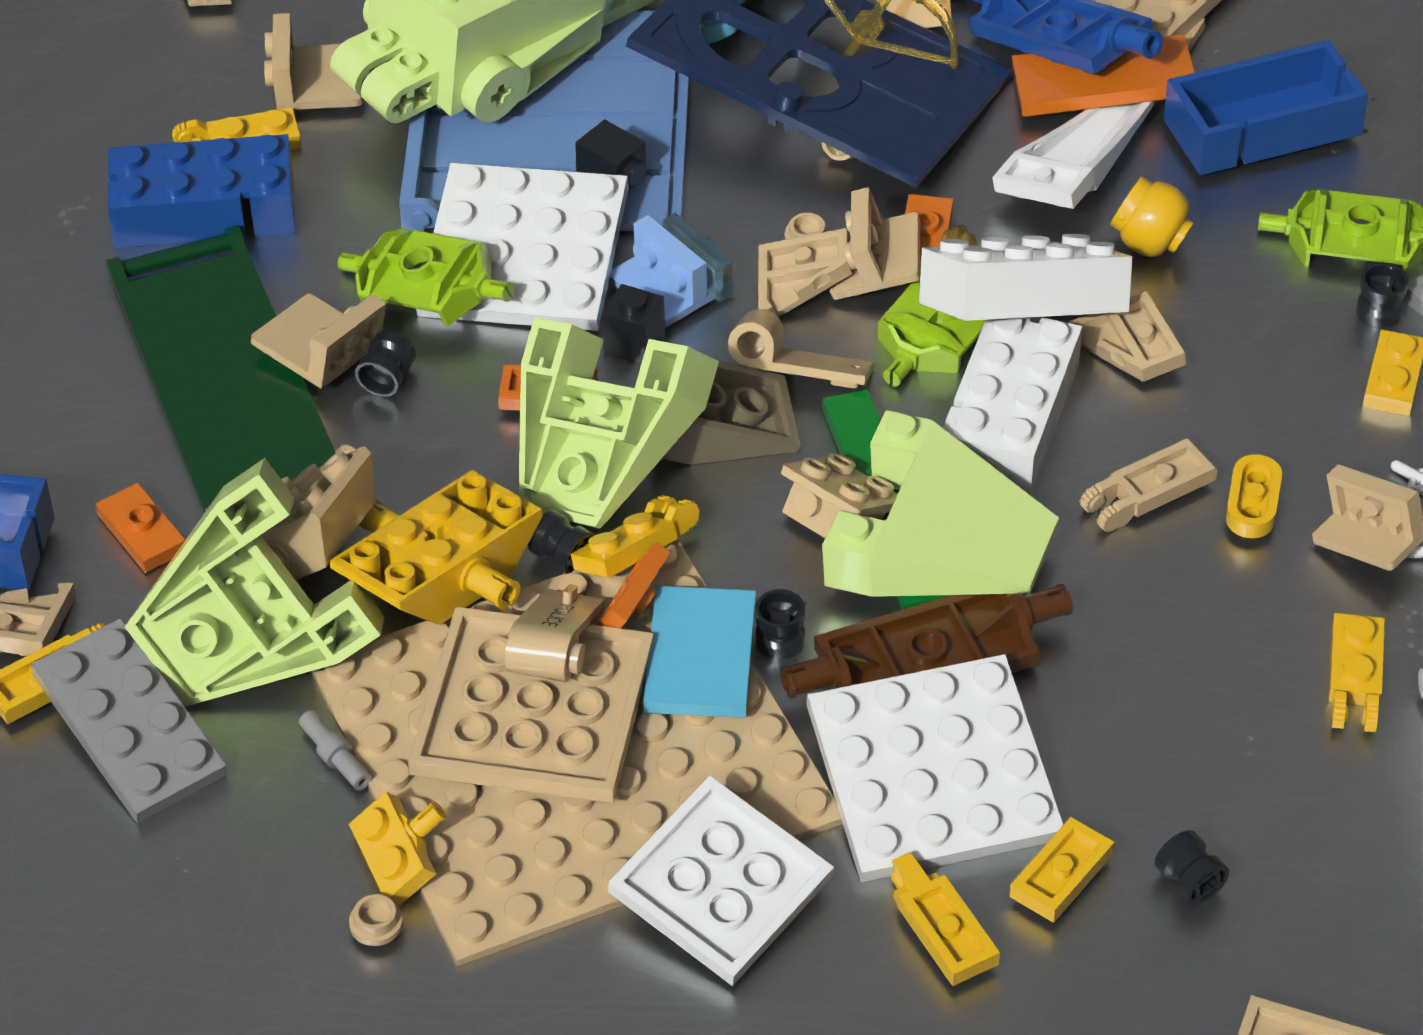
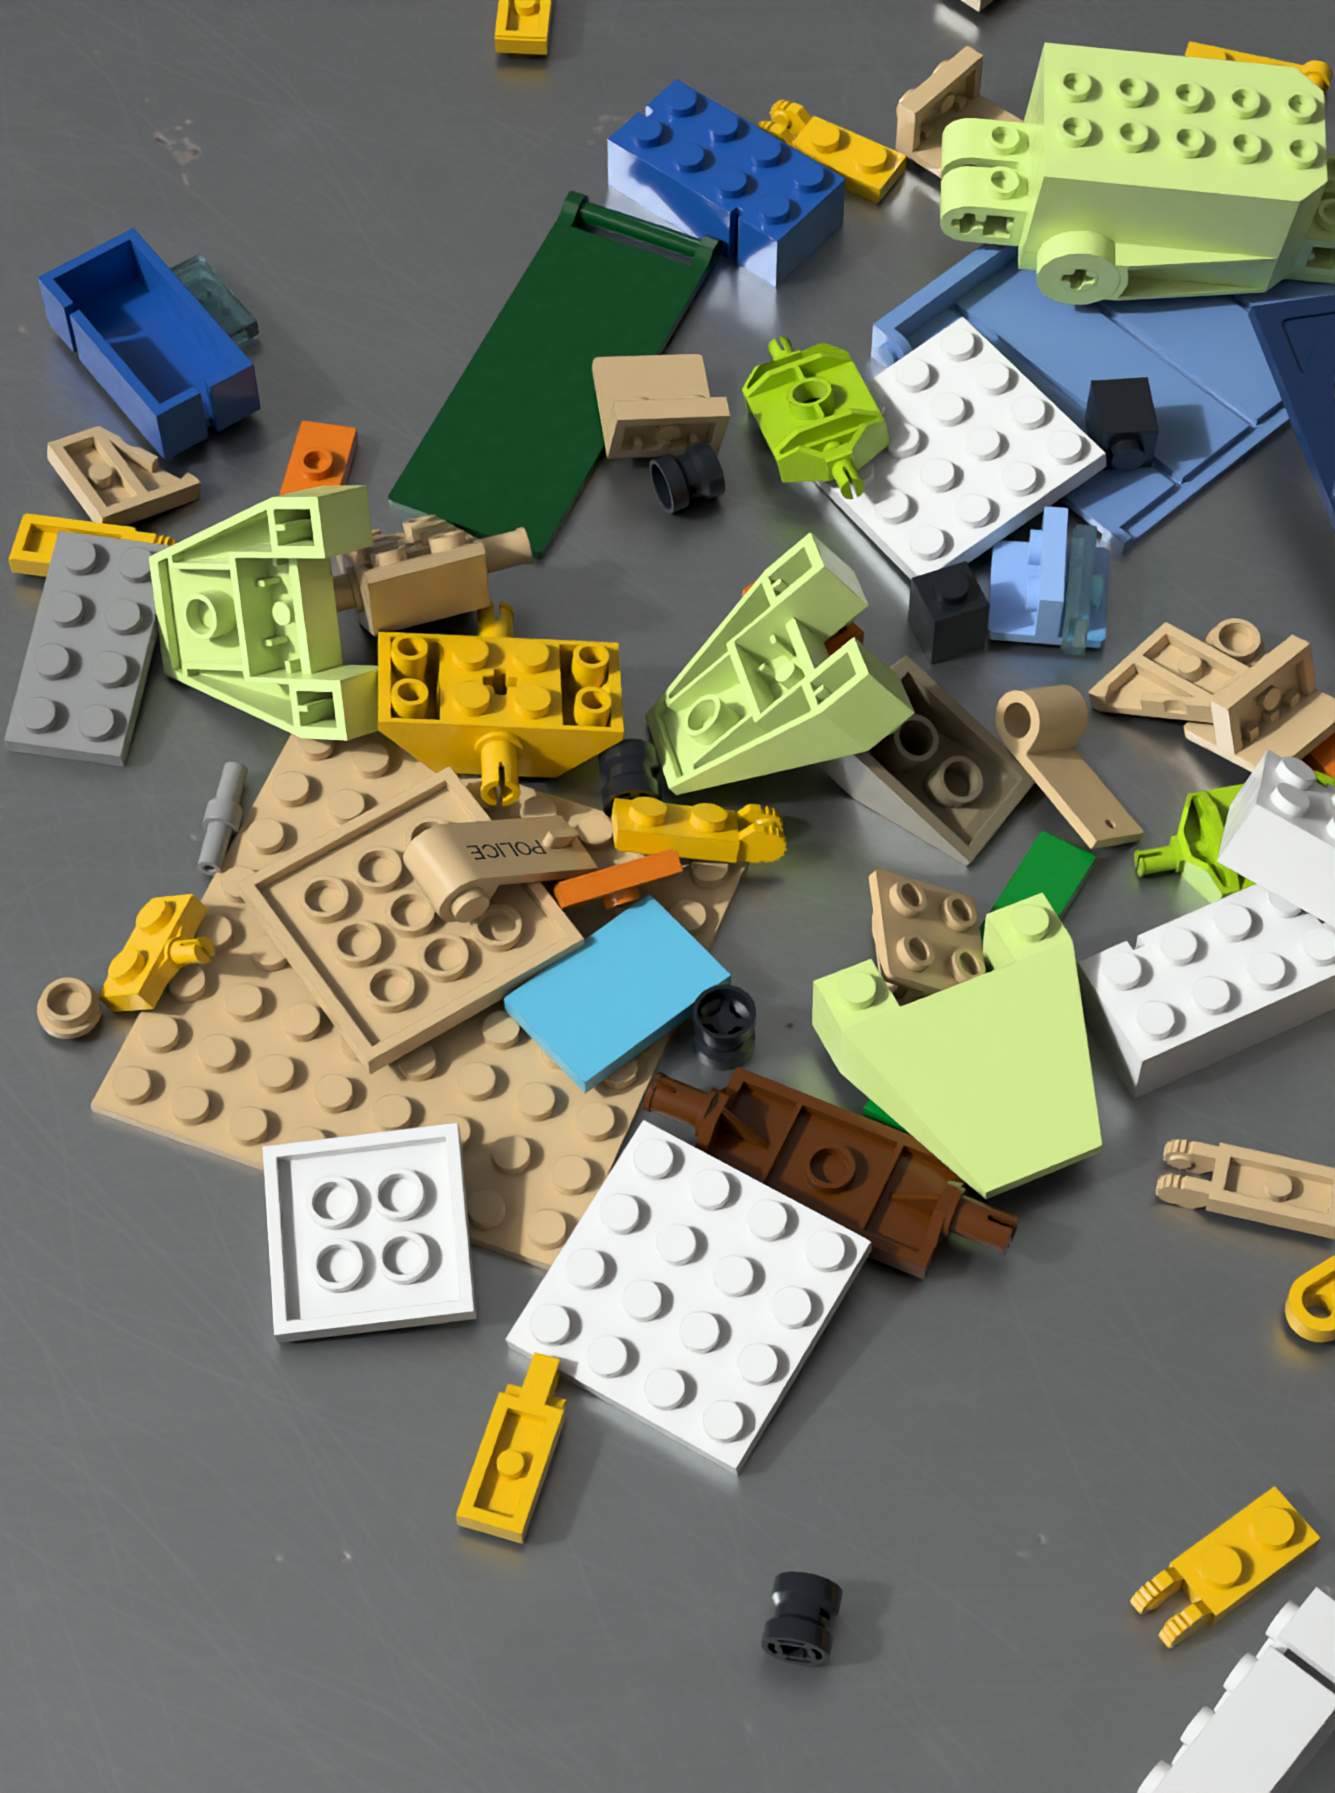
camera: 45 degrees right, 10 degrees up
yellow plate [1010,817,1115,923] -> none

